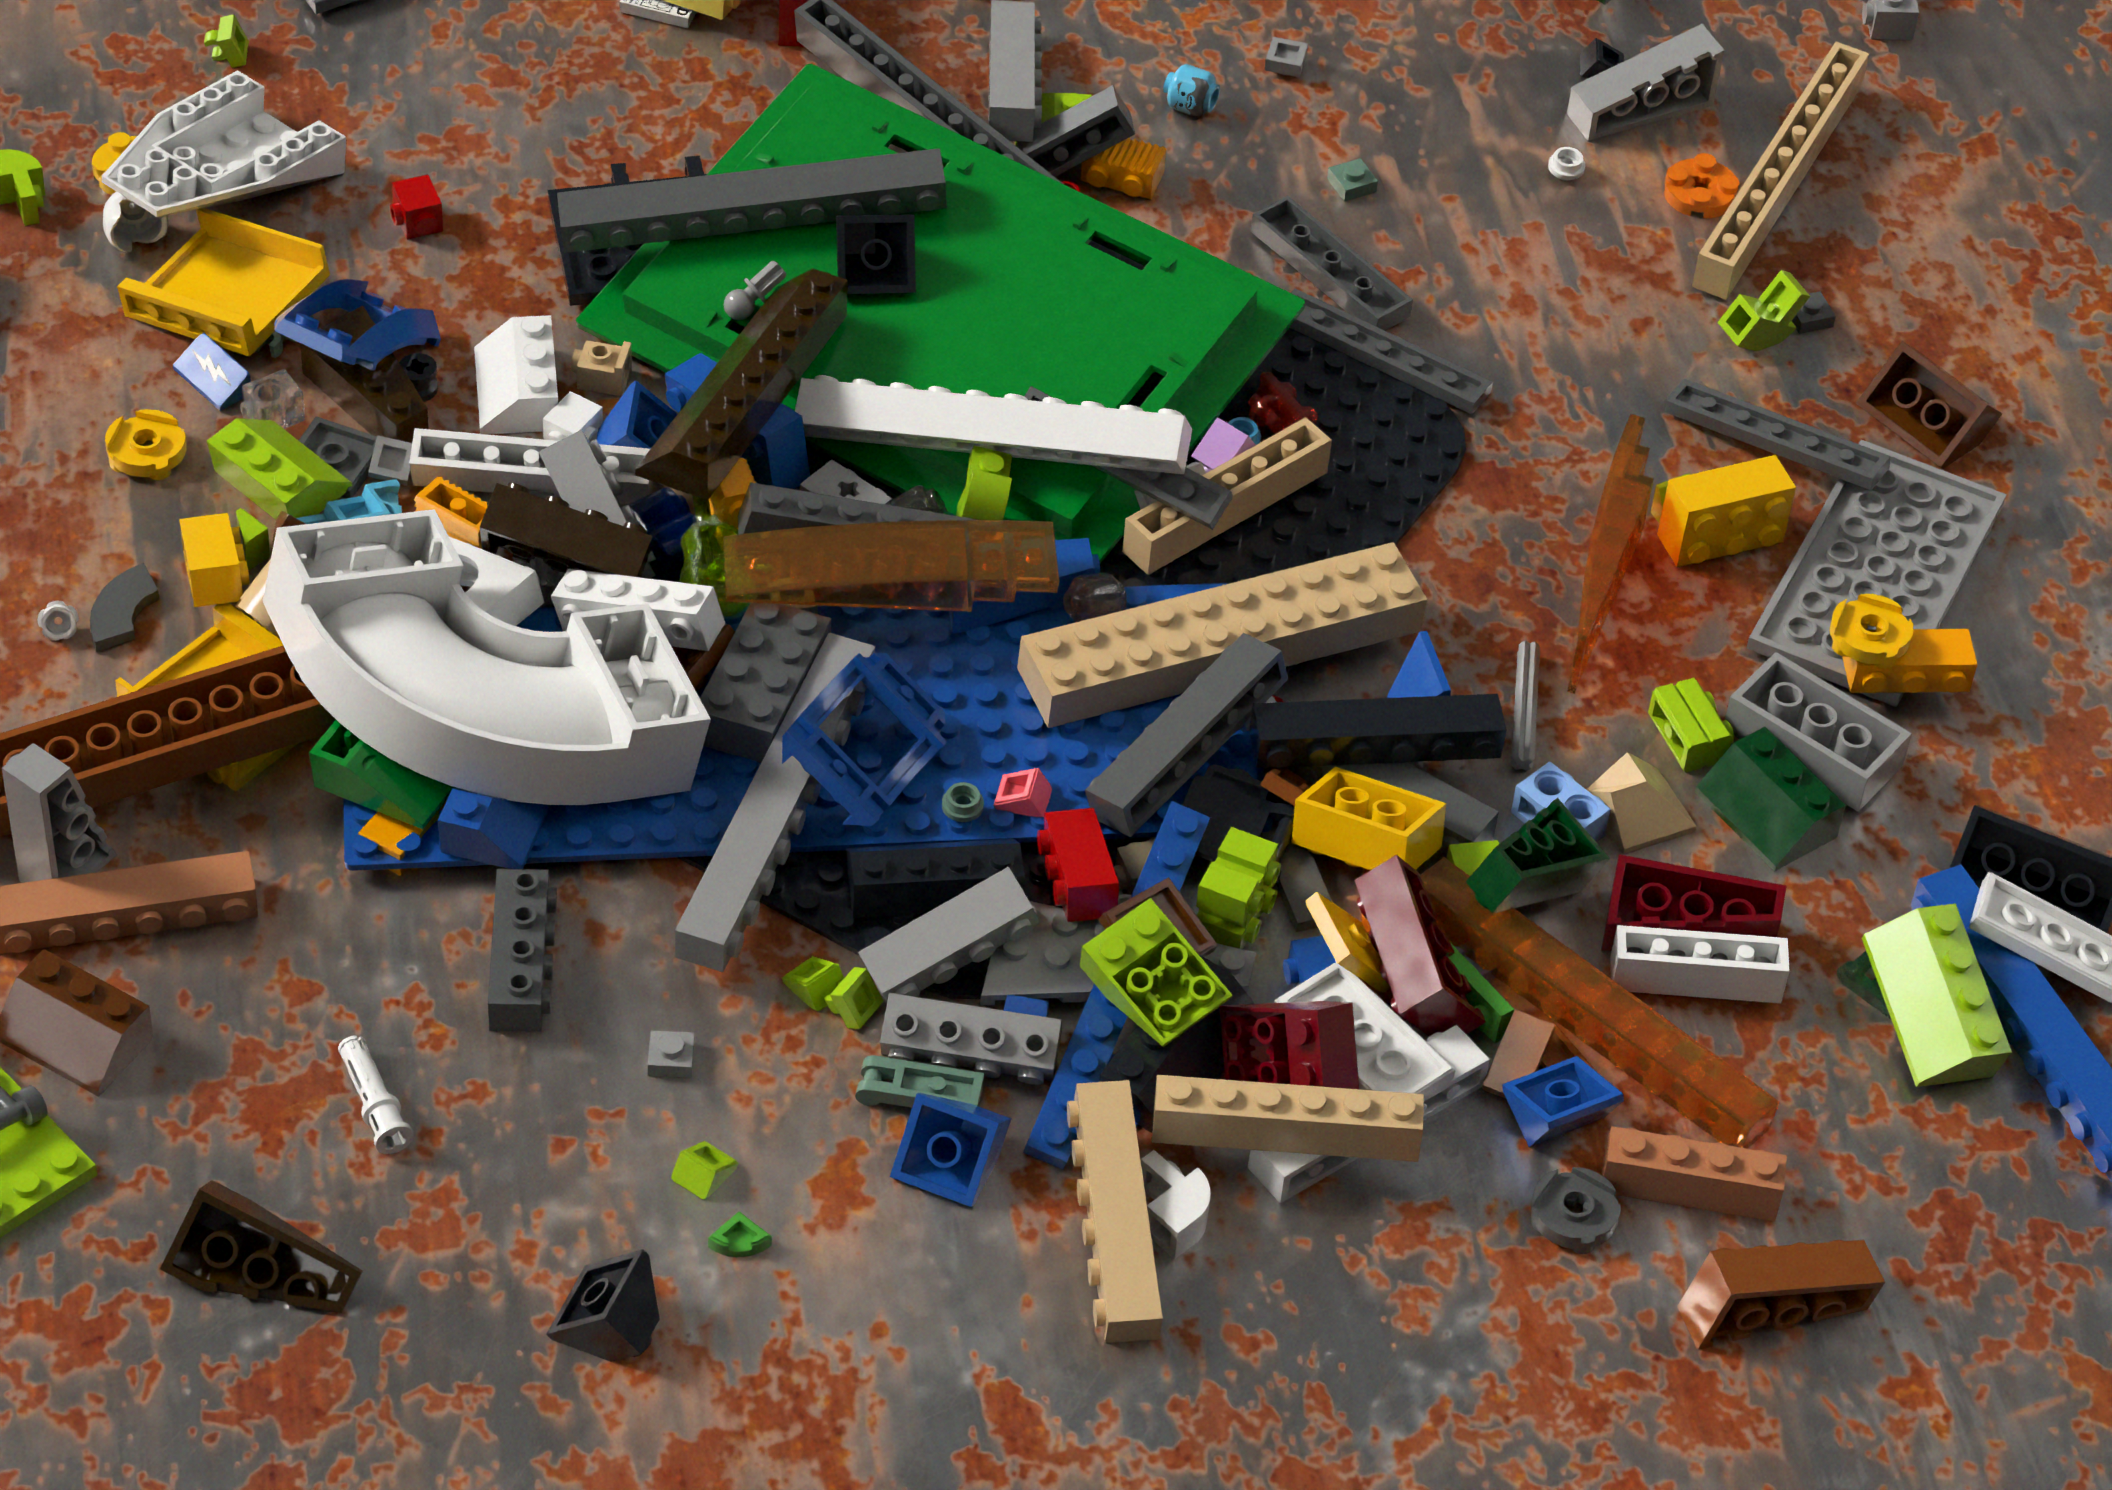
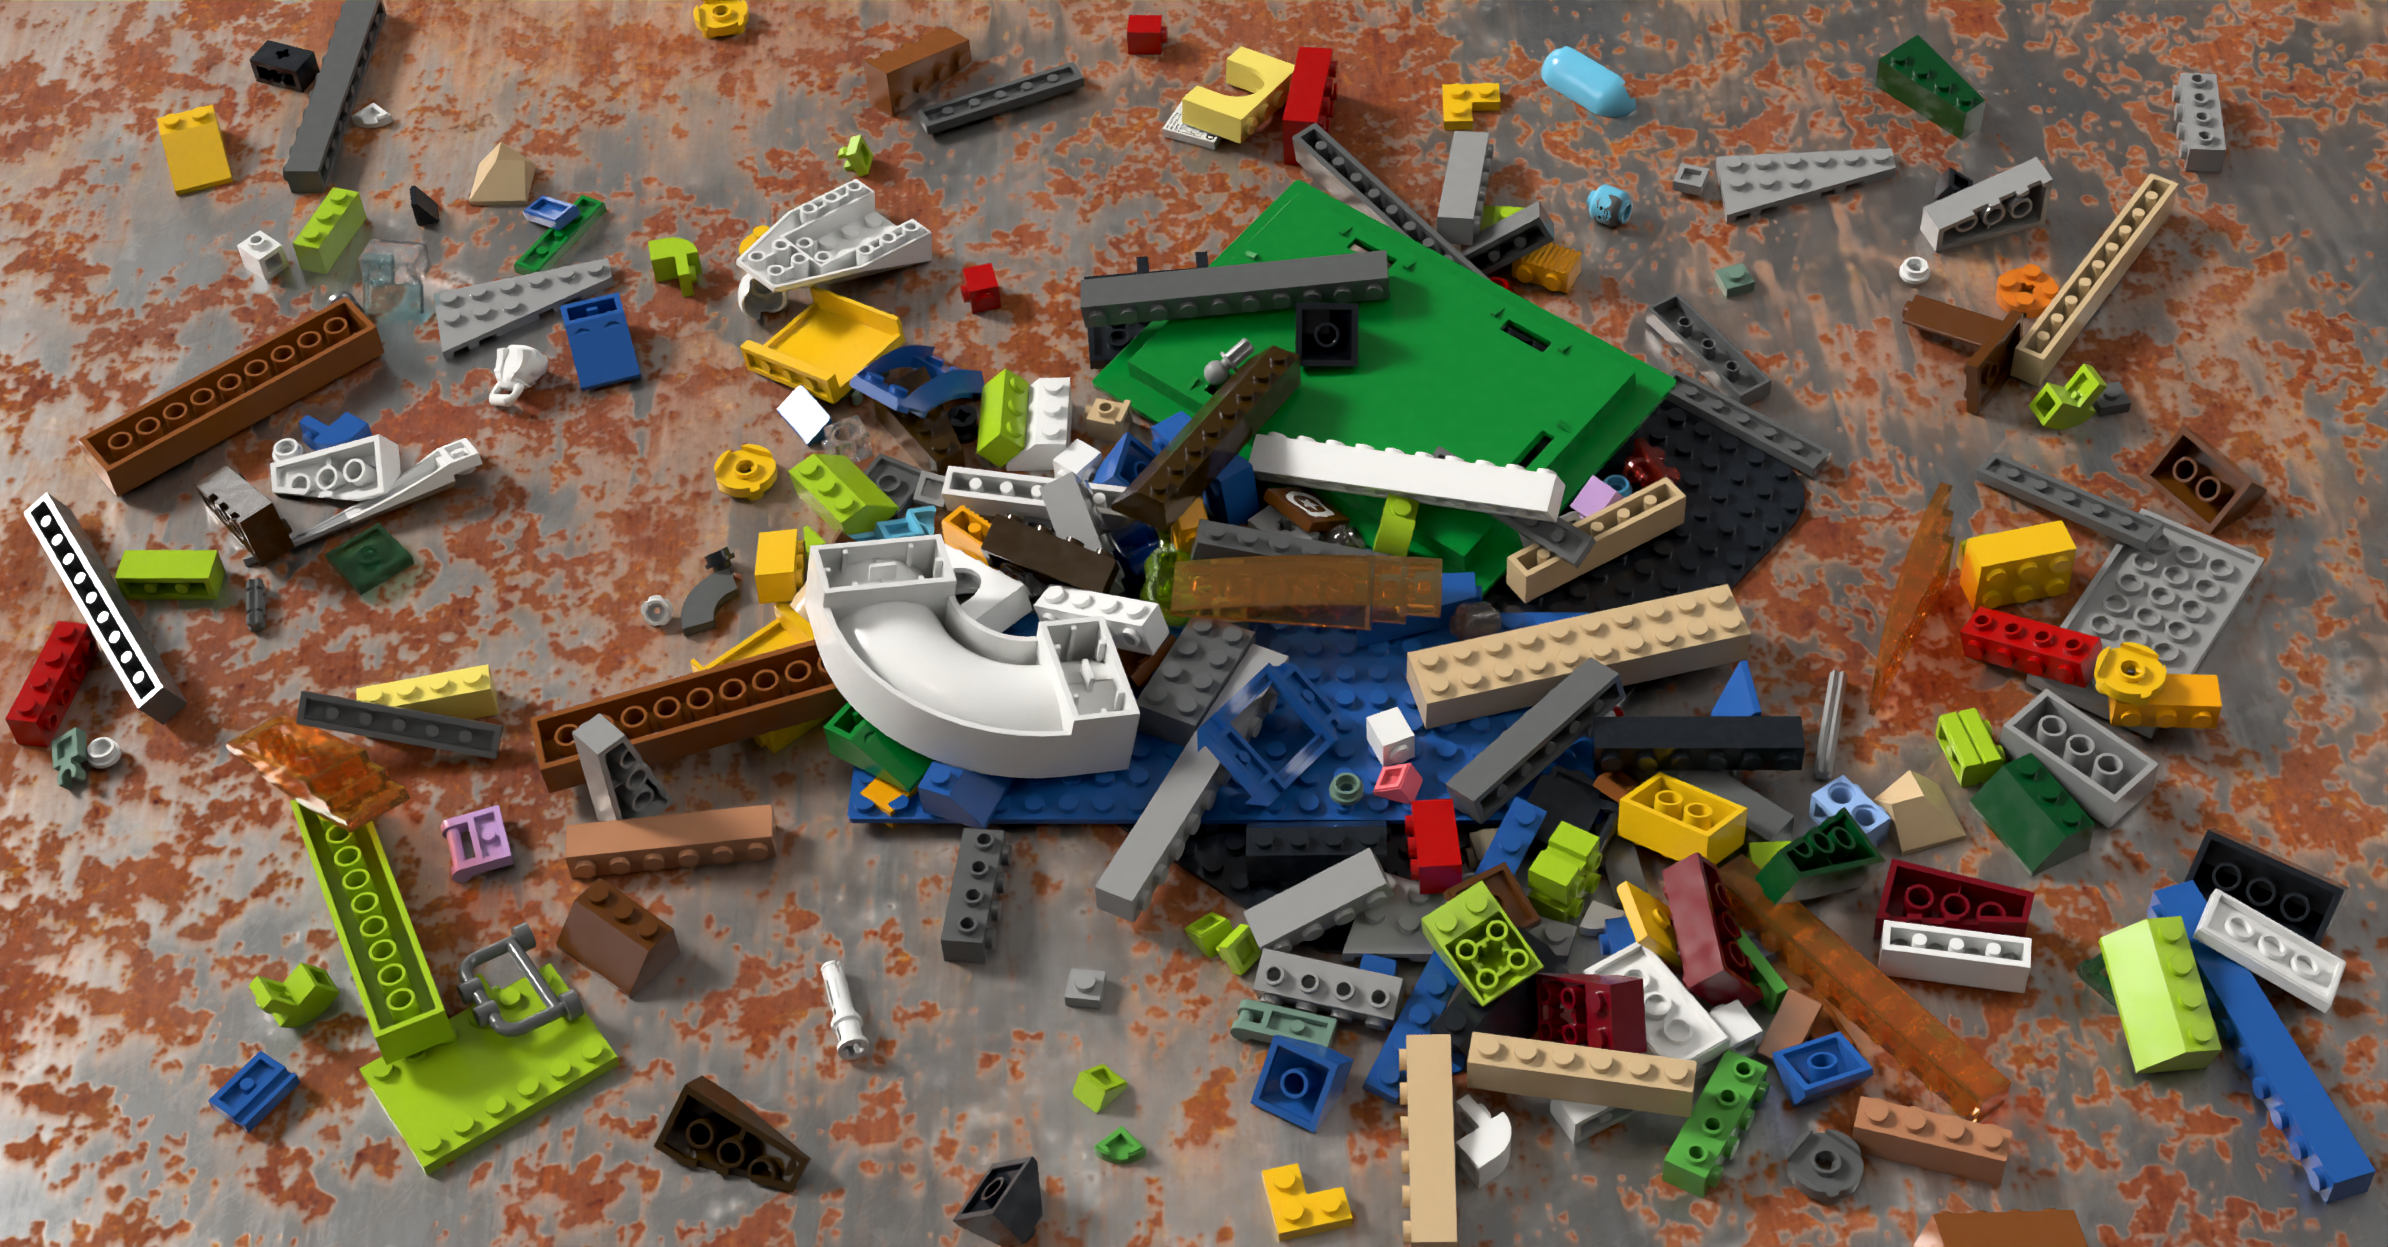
camera: 15 degrees right, 0 degrees up
none -> black plate [704,547,735,572]
none -> lime brick [977,368,1029,468]
none -> yellow plate [1262,1163,1353,1242]
none -> reddish brown tile [1263,486,1351,533]
none -> white brick [1366,707,1415,767]
none -> white tile [1579,900,1625,936]
none -> bright green brick [1662,1049,1770,1198]
none -> light grey wing [1716,148,1896,224]
none -> reddish brown piece [1902,294,2023,416]
none -> red brick [1960,606,2103,689]

